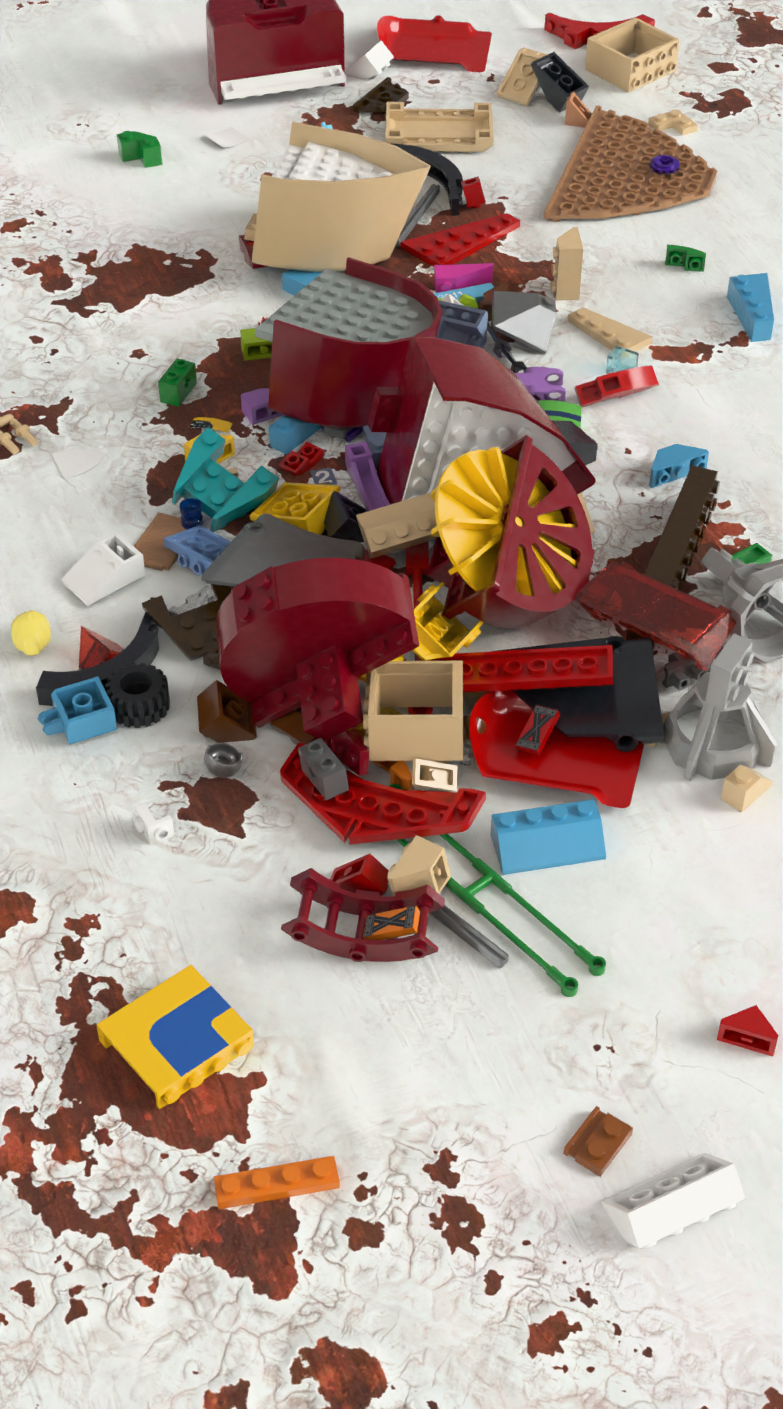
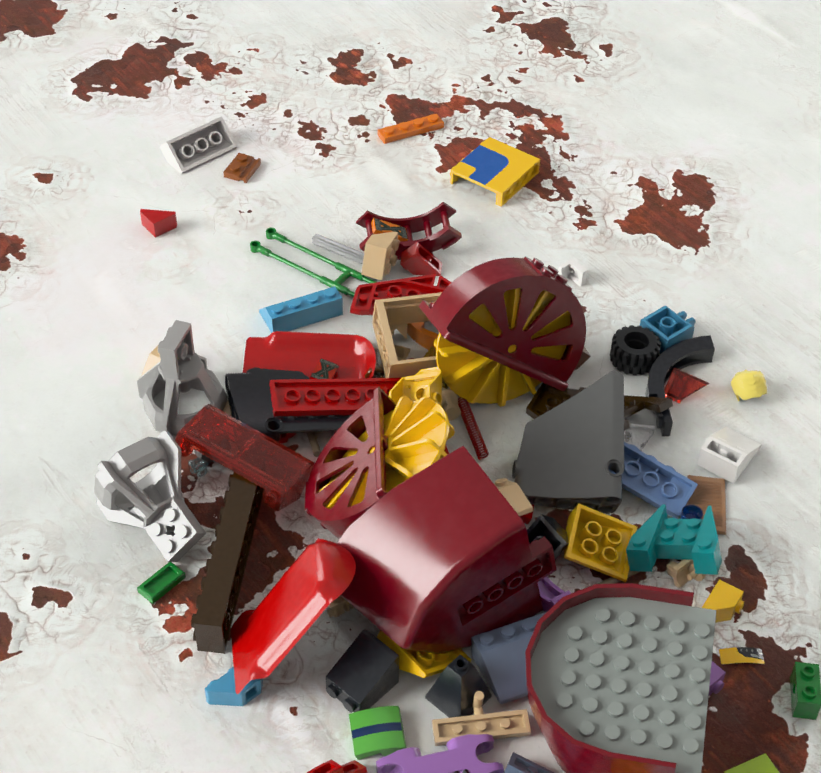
camera: 165 degrees right, 0 degrees up
none -> piece [231,538,356,694]

